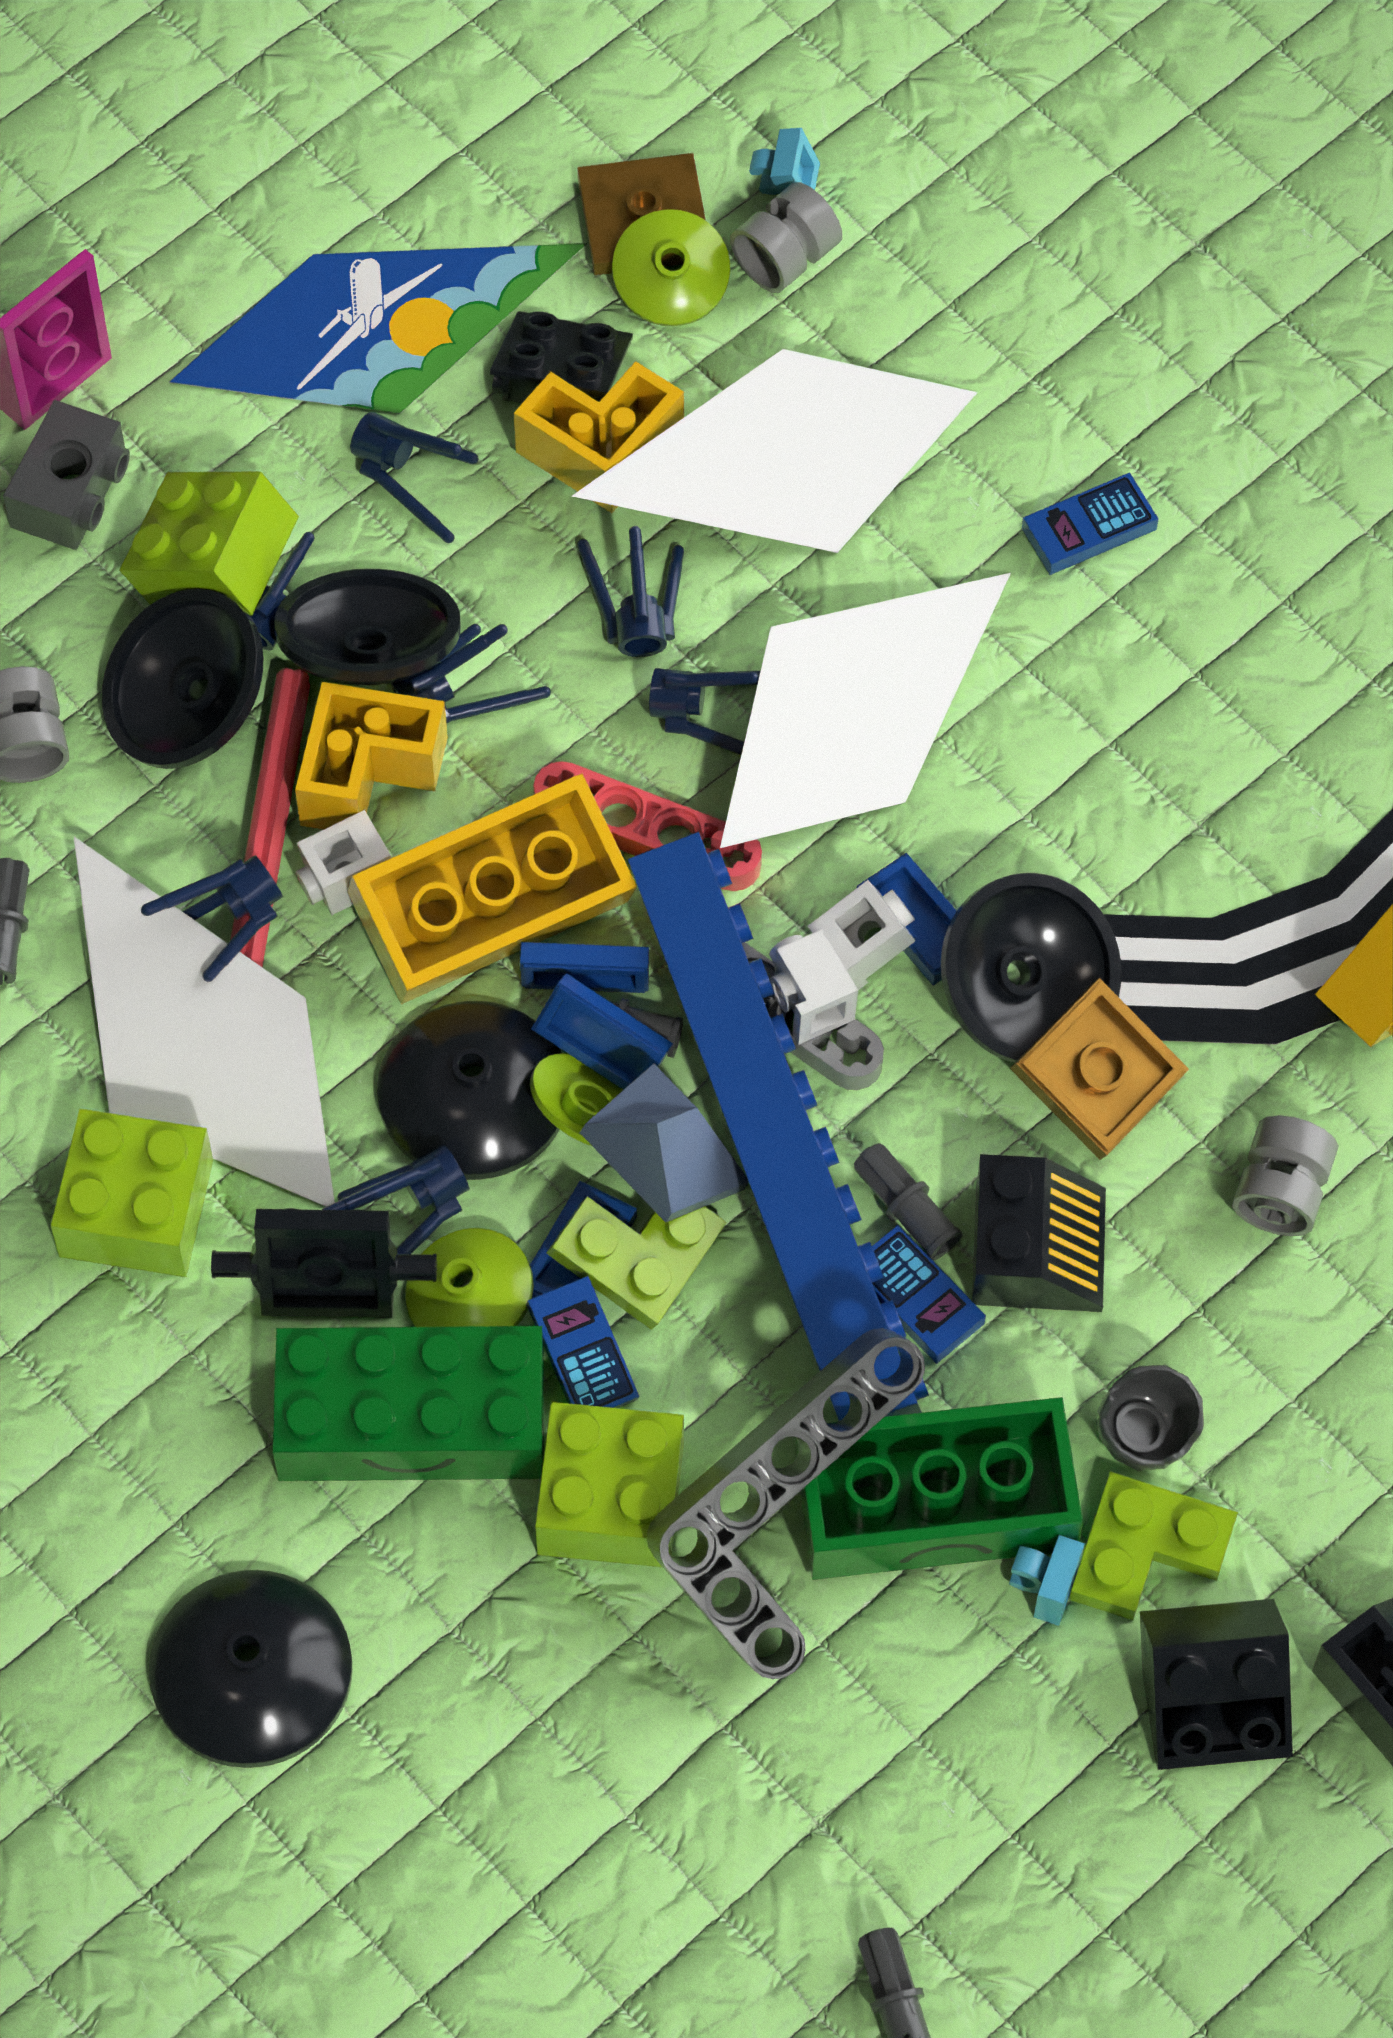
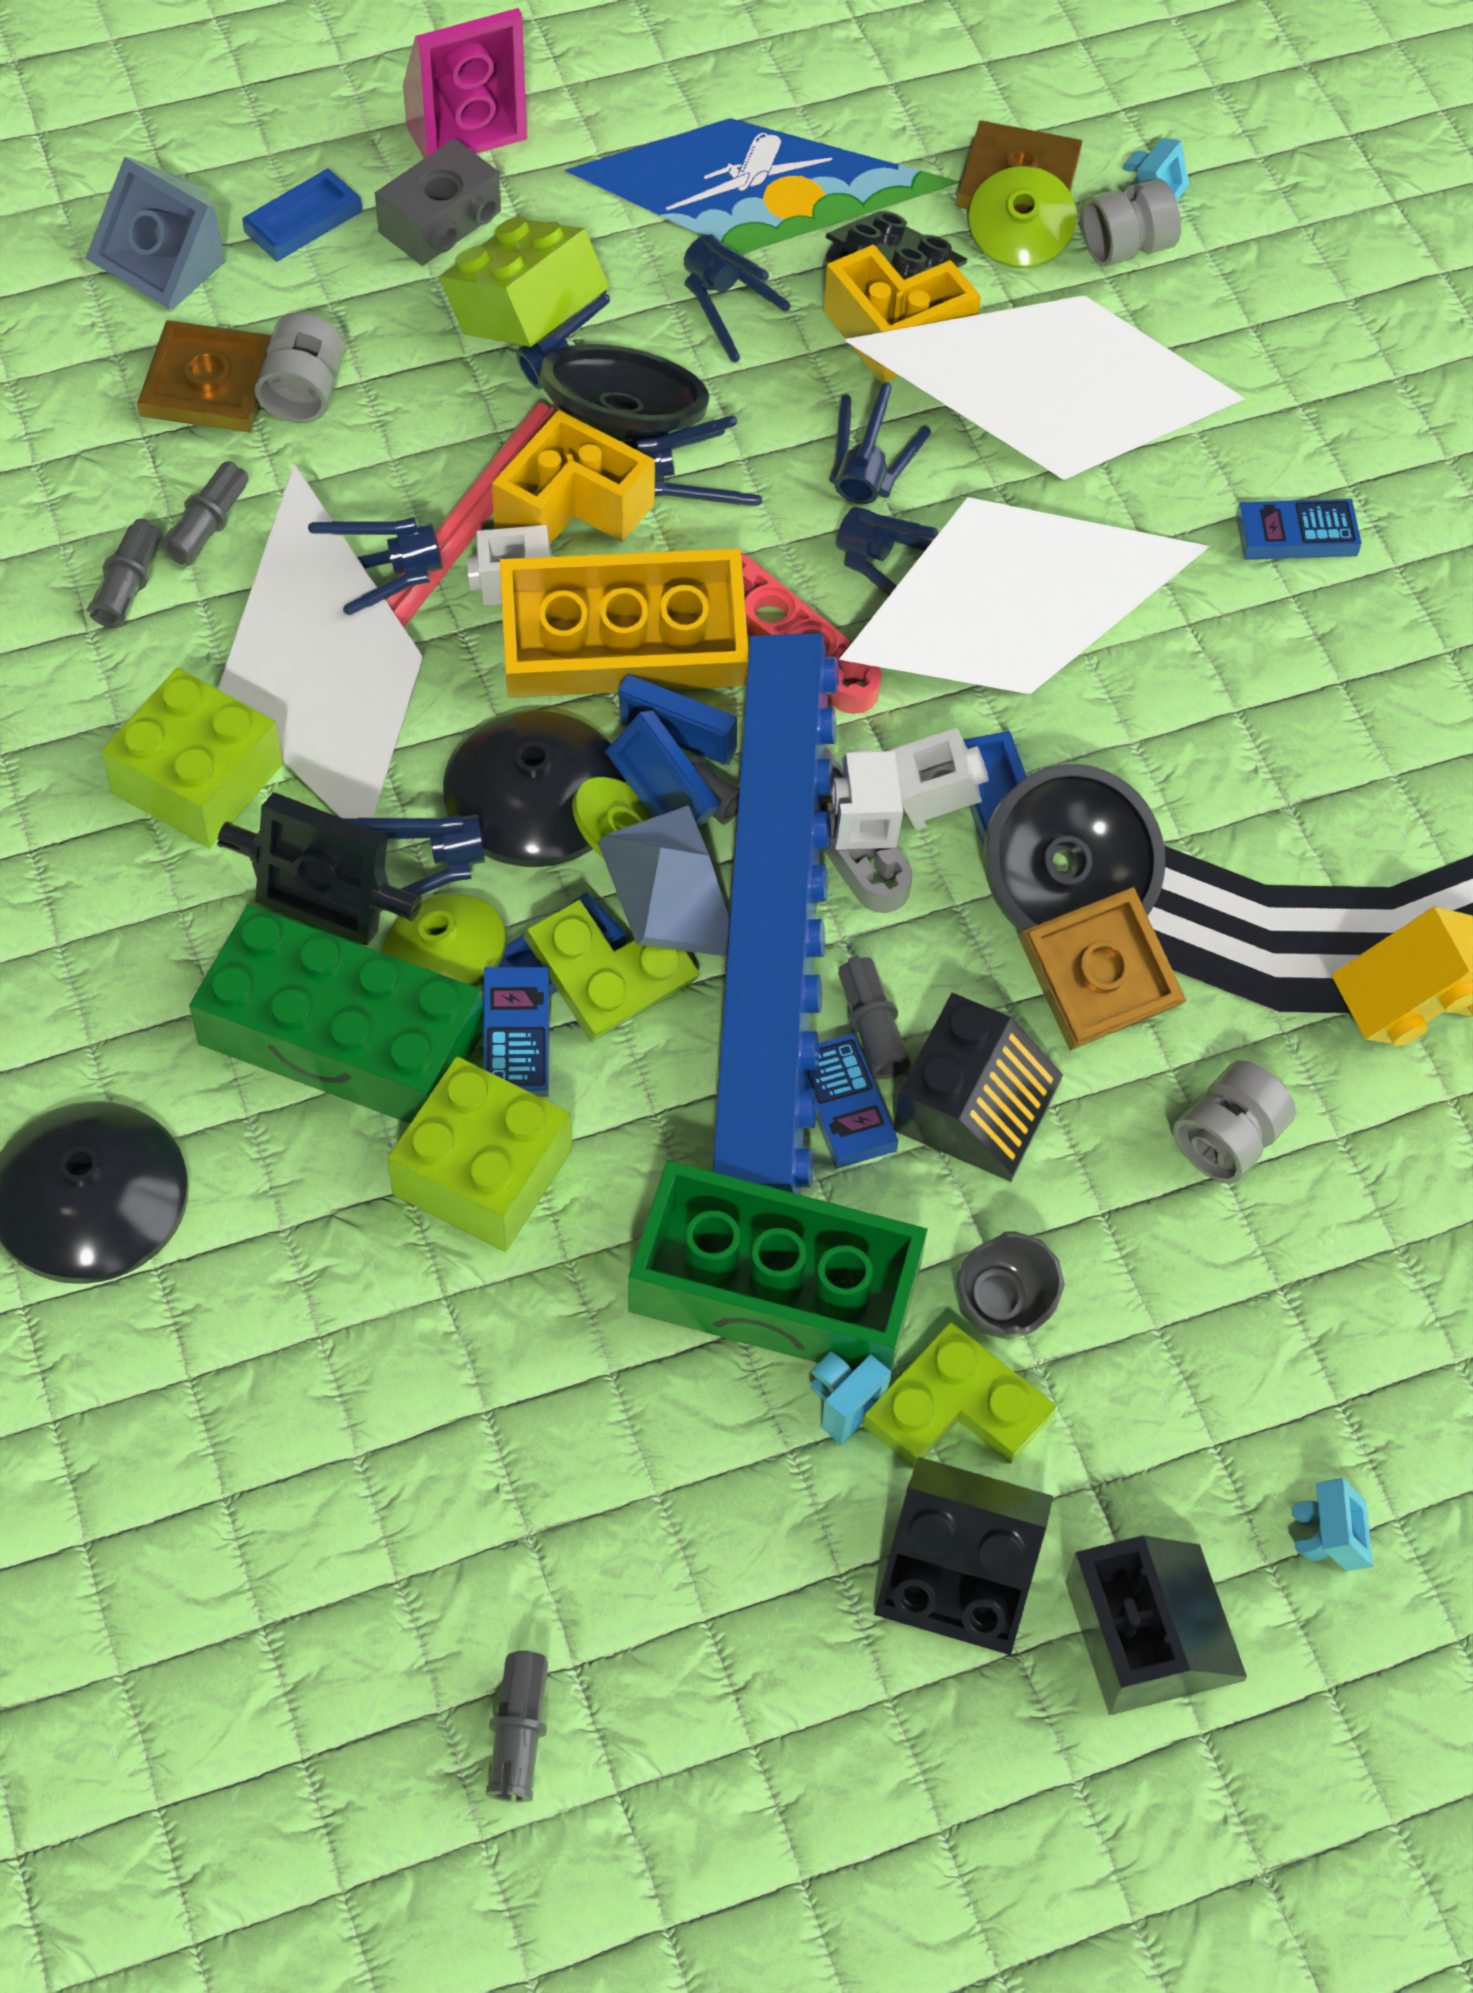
camera: 20 degrees right, 5 degrees down
black dish [102,589,264,769] -> none
dark grey beam [647,1328,925,1679] -> none

